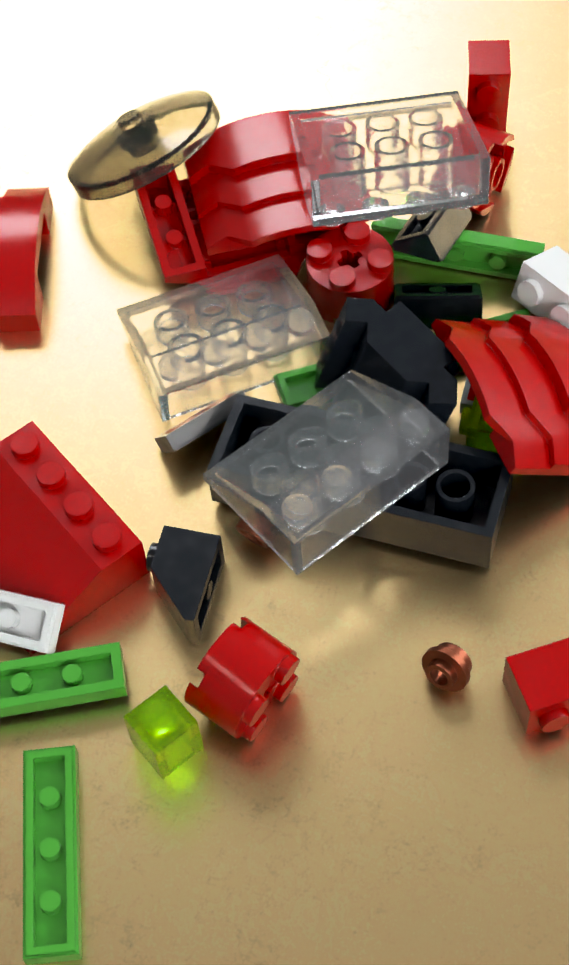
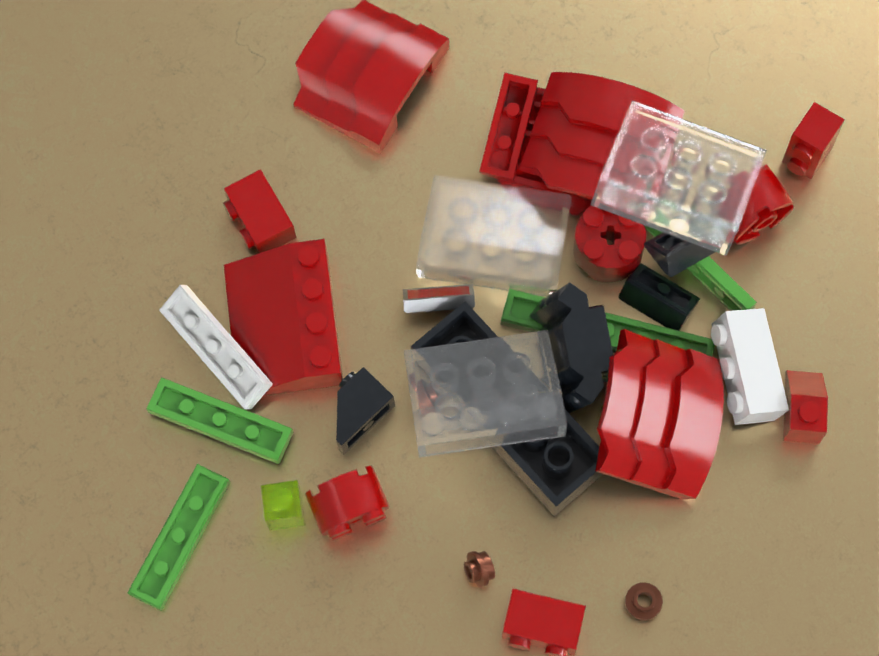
camera: 30 degrees right, 15 degrees up
clear smoke dish [68,90,220,201] -> none

